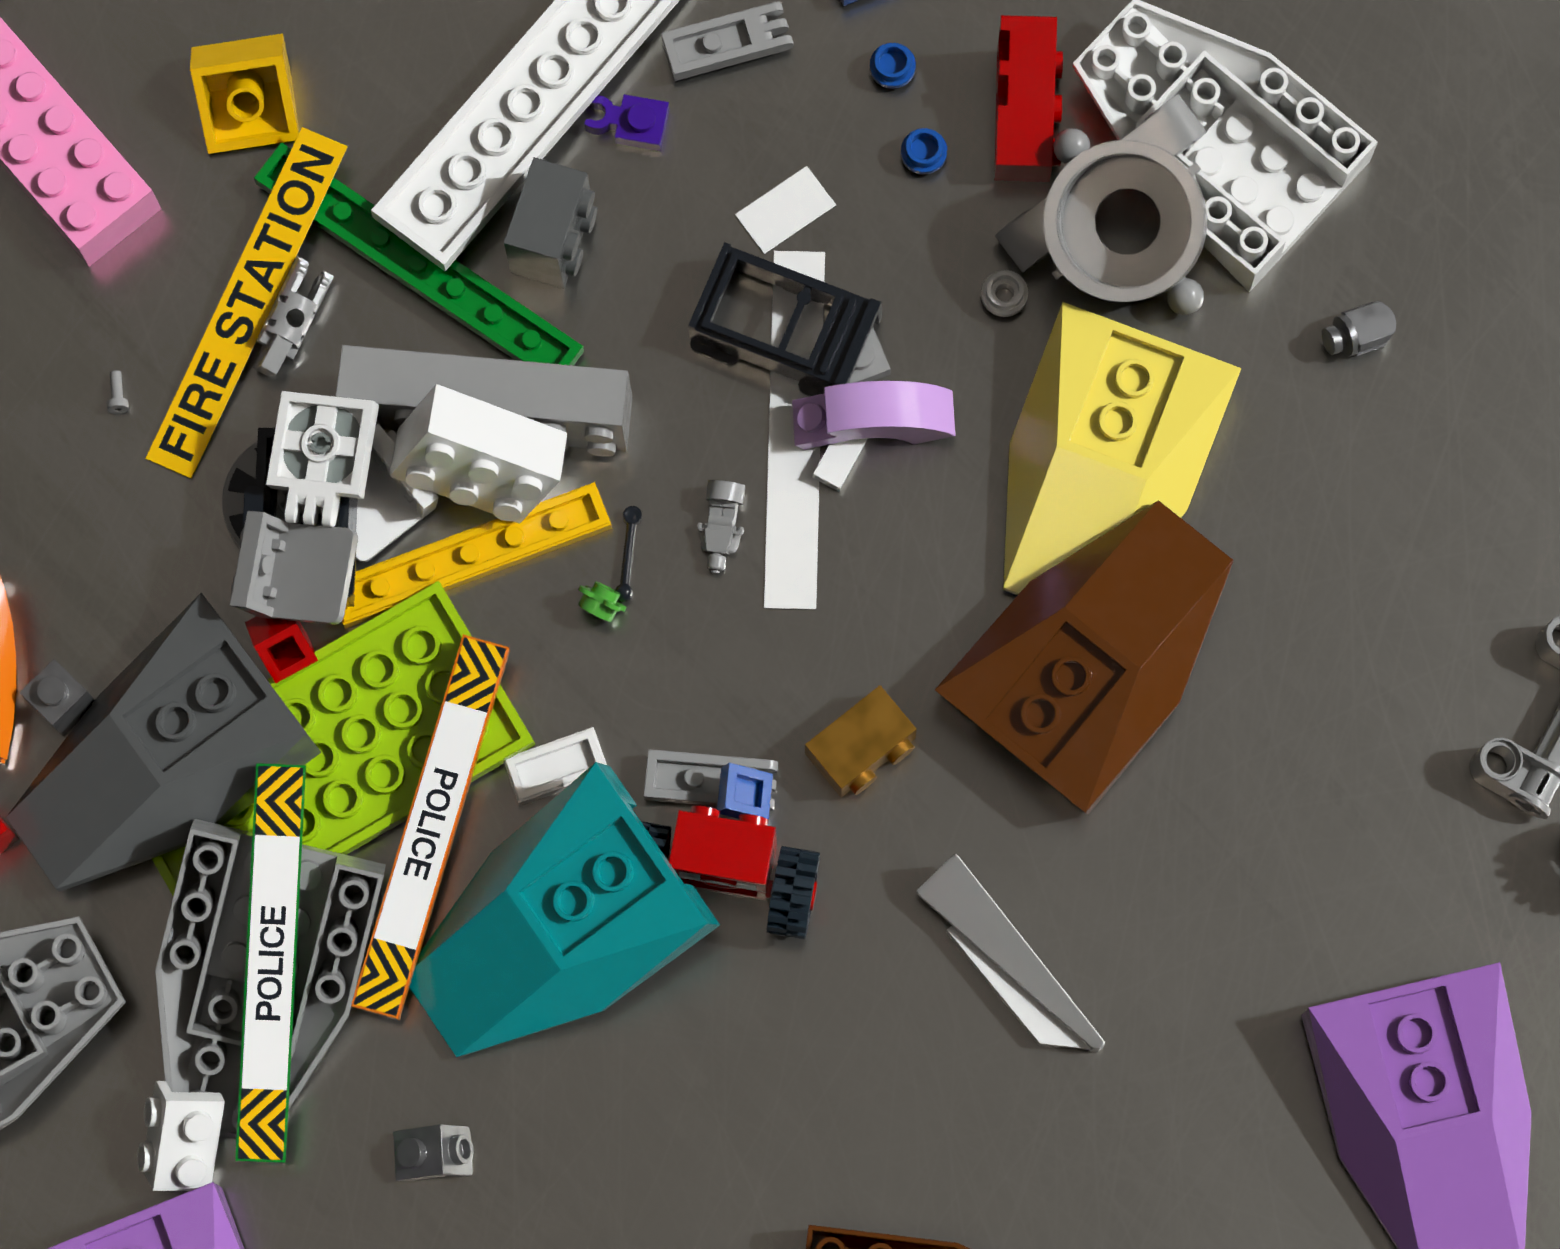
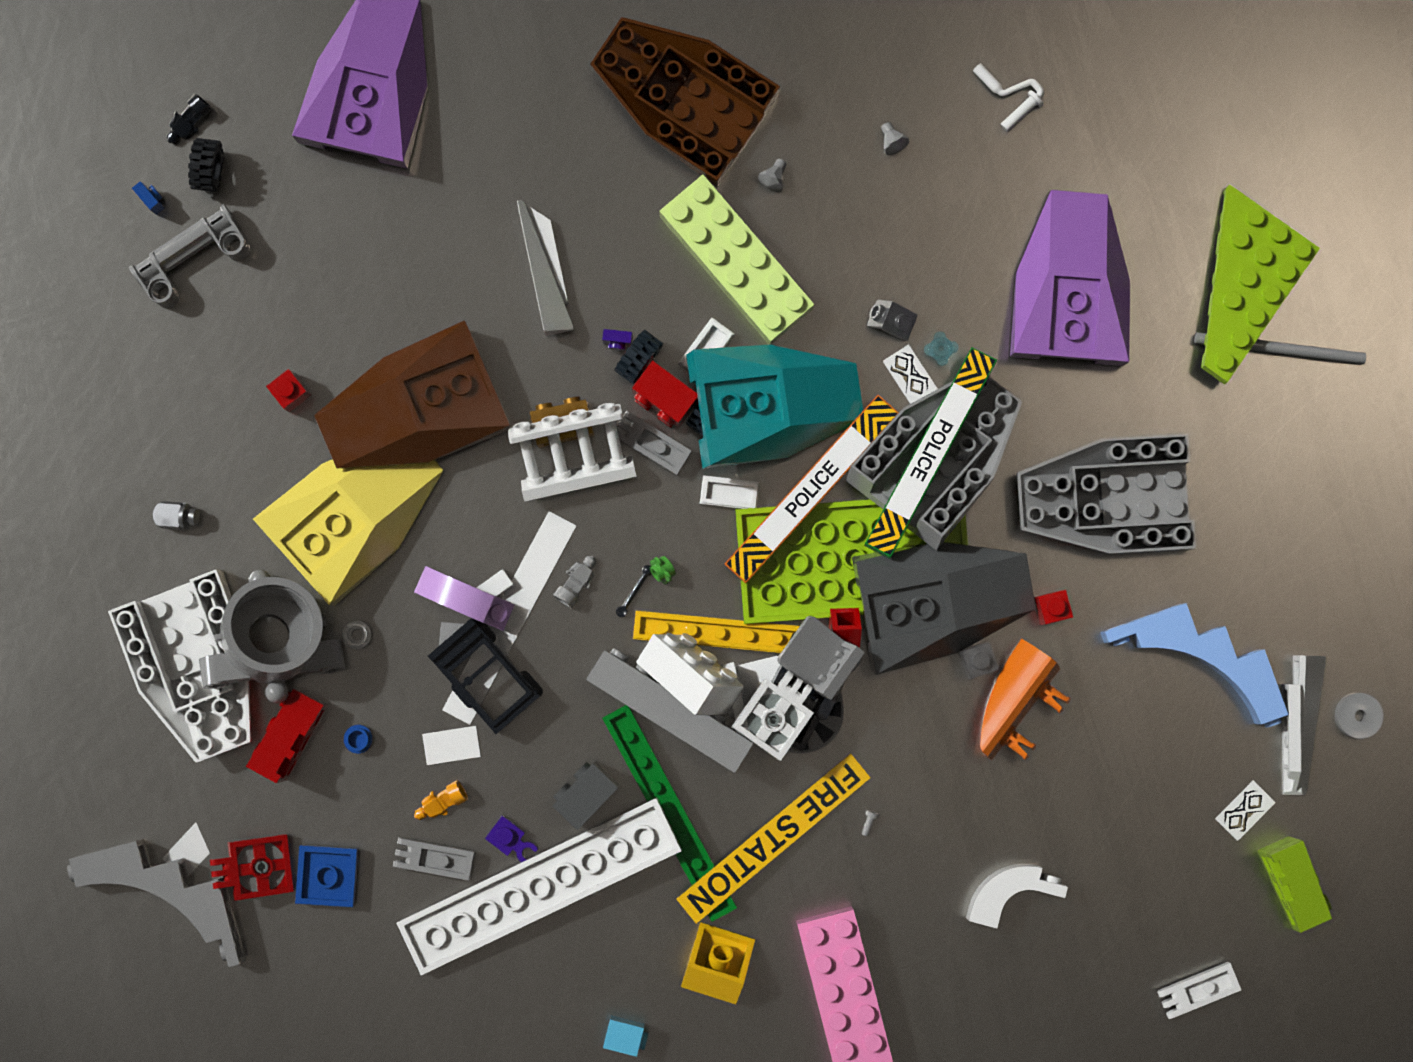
camera: 155 degrees left, 10 degrees up
white bracket [137,1081,225,1191] -> none
light grey hinge [253,256,334,376] -> none
plate [717,762,773,819] -> none
blue plate [870,43,916,89] -> none
none -> red brick [266,369,312,412]
none -> light orange piece [414,780,468,820]
none -> white fence [508,403,637,502]
none -> dark purple plate [602,329,633,351]
none -> yellowish green brick [659,175,814,345]
none -> white tile [678,318,735,372]
none -> white sticker [883,344,937,404]
none -> clear light blue plate [924,331,958,366]

